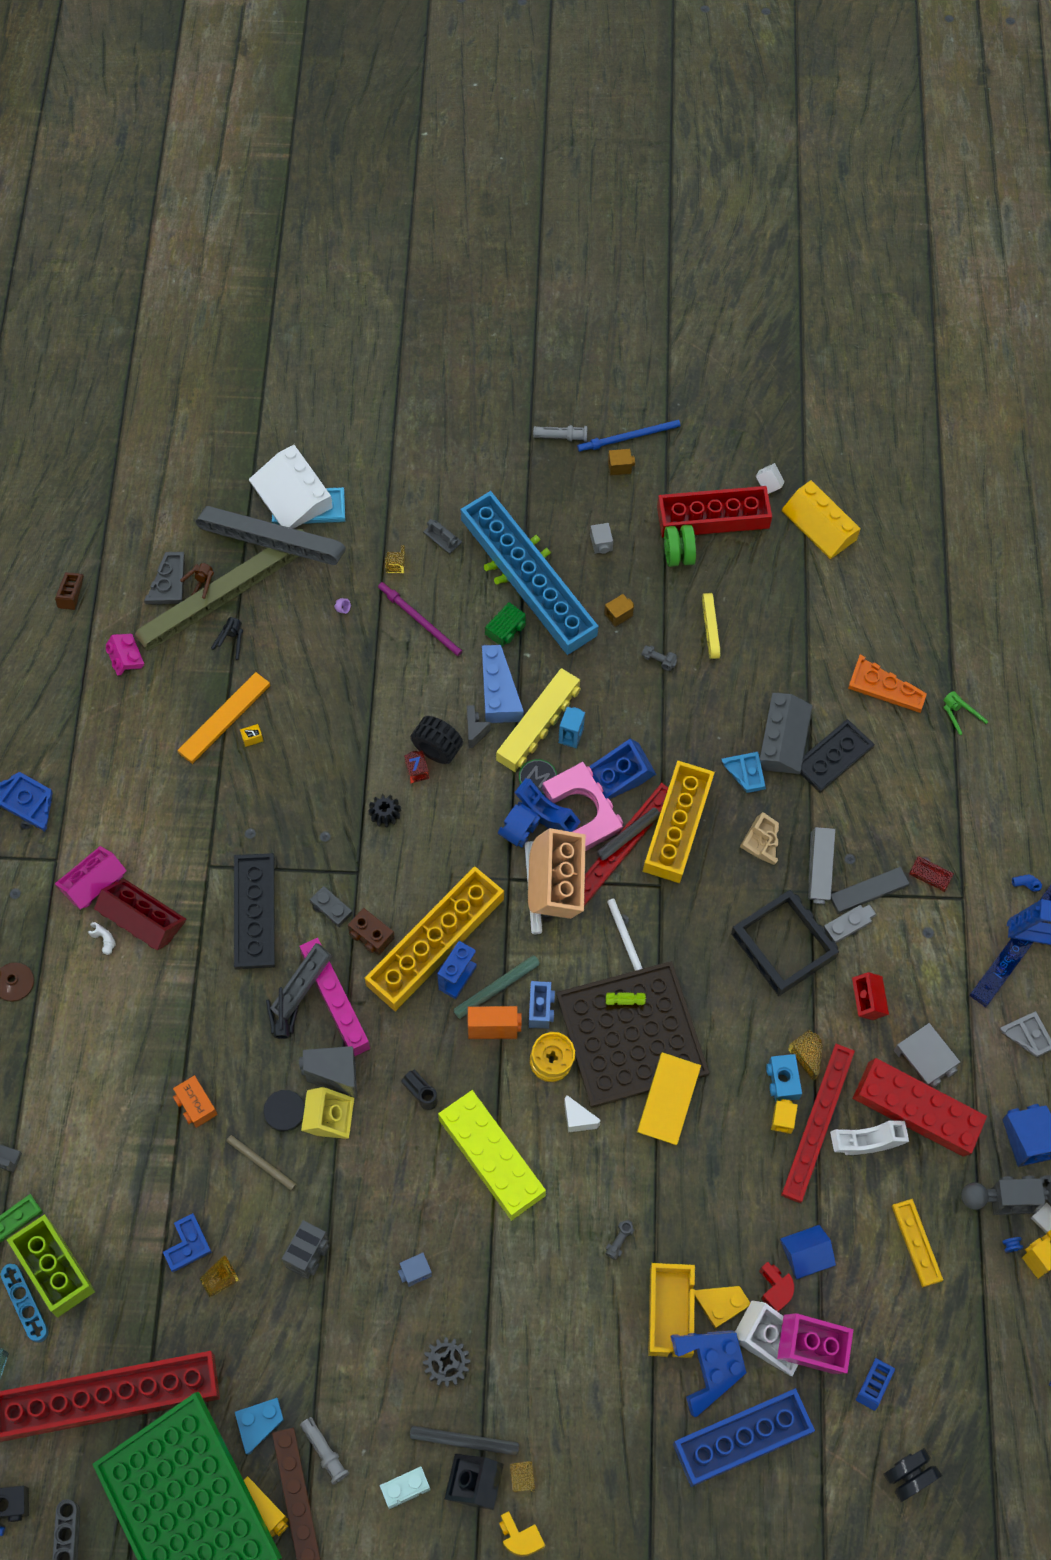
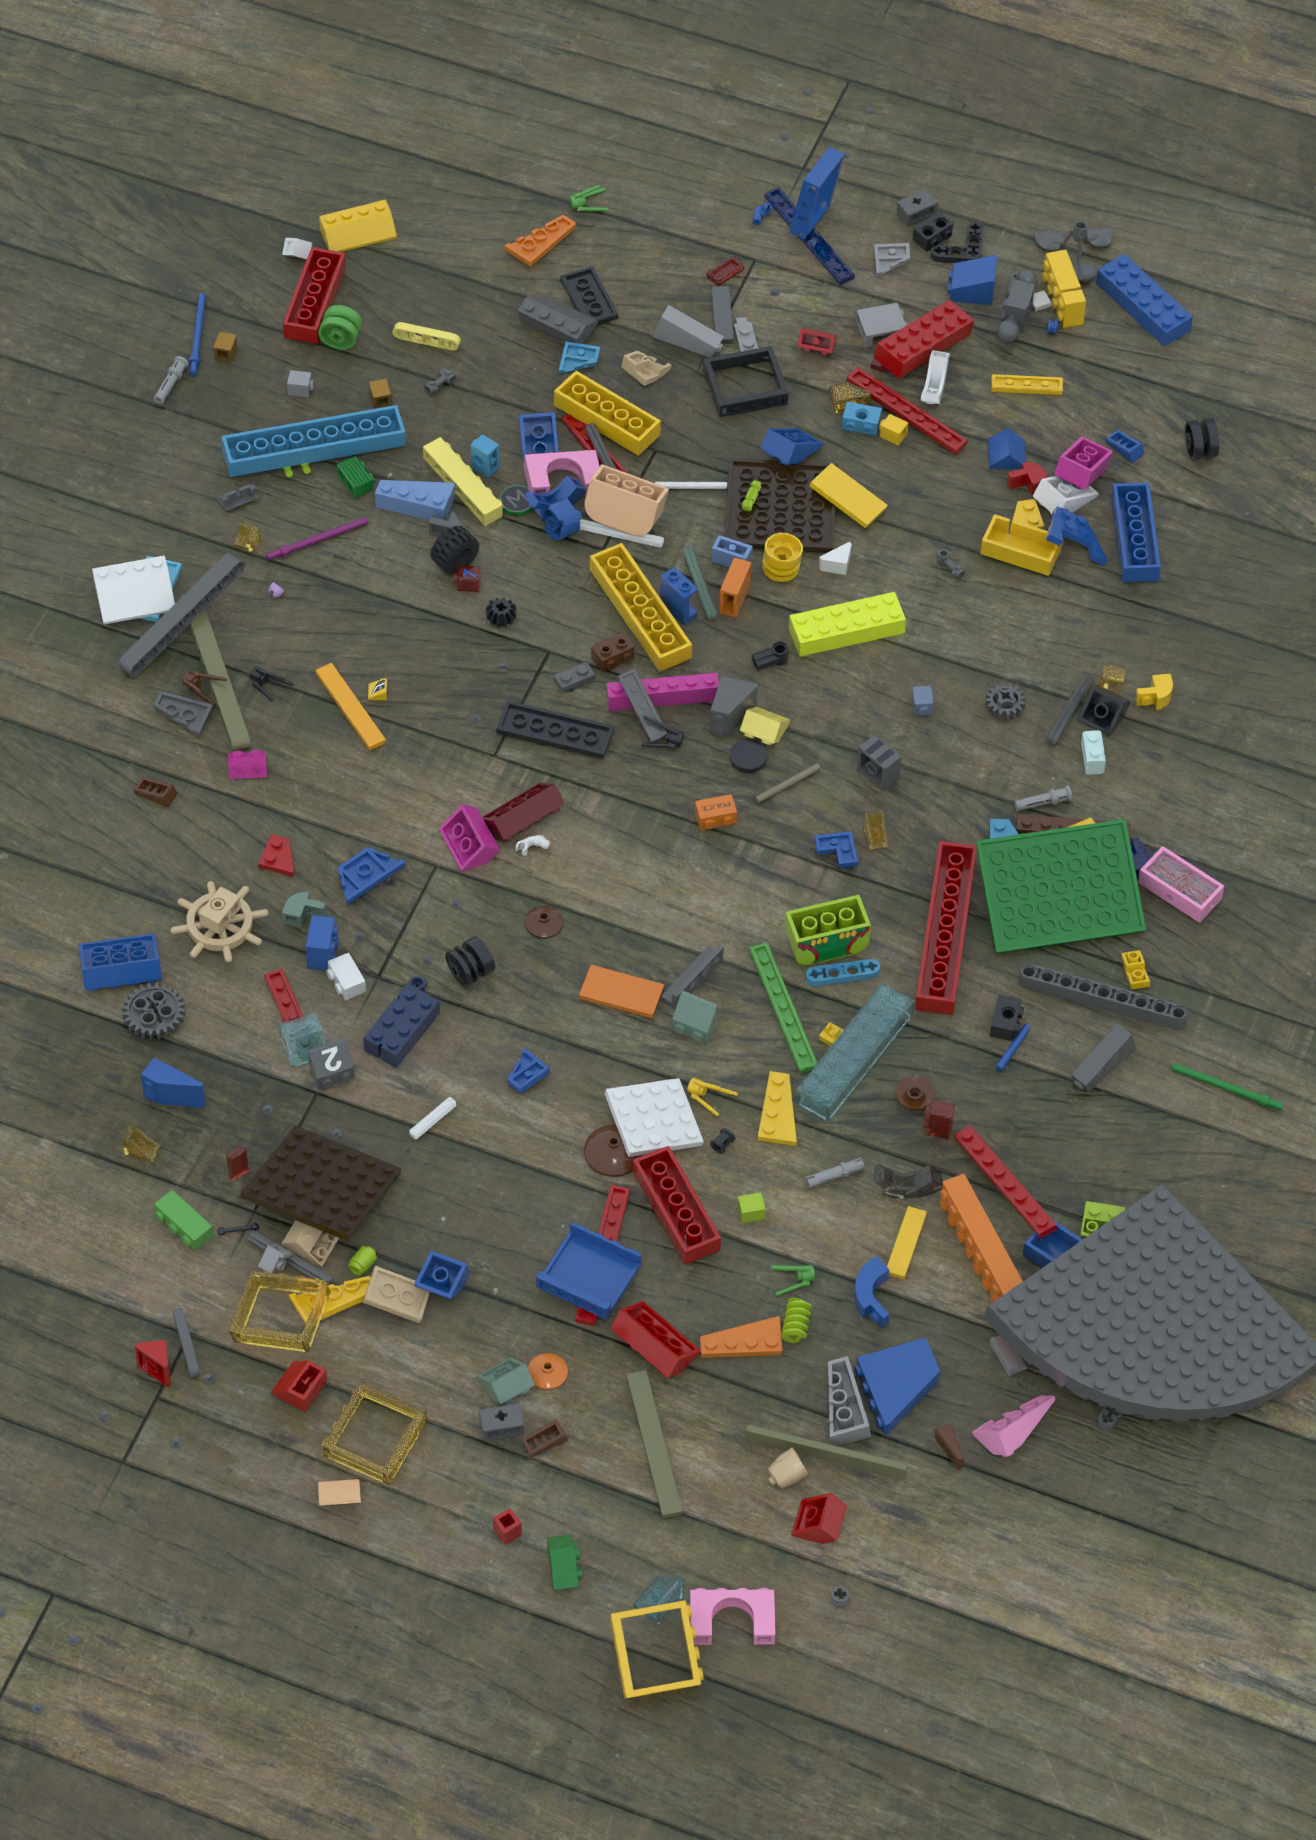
camera: 70 degrees left, 10 degrees down
none -> red wing [258,834,294,877]
none -> blue slope [761,428,824,465]

